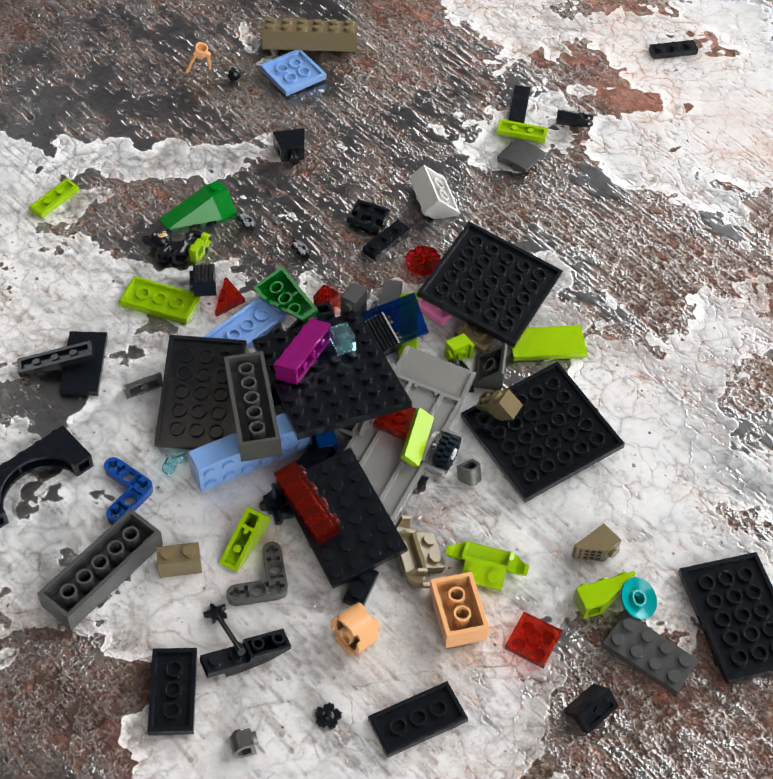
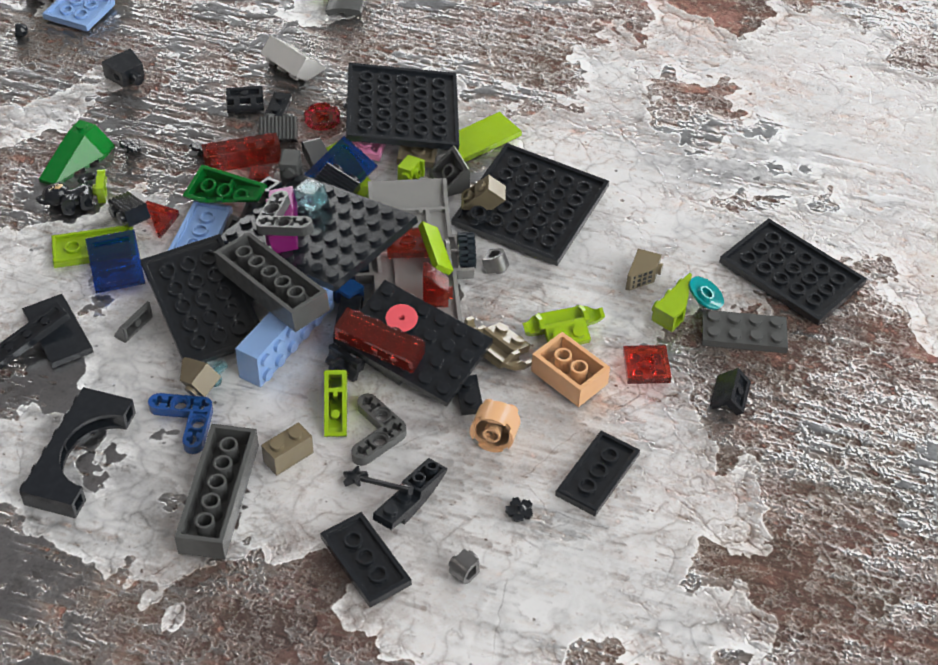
camera: 30 degrees left, 5 degrees down
none -> clear blue piece [85,229,146,294]
none -> dark tan slope [180,357,221,397]
none -> clear red brick [201,132,281,171]
none -> dark grey beam [255,191,314,236]
none -> dark grey brick [259,113,298,142]
none -> coral piece [385,304,418,332]
none -> clear red slope [423,262,453,307]

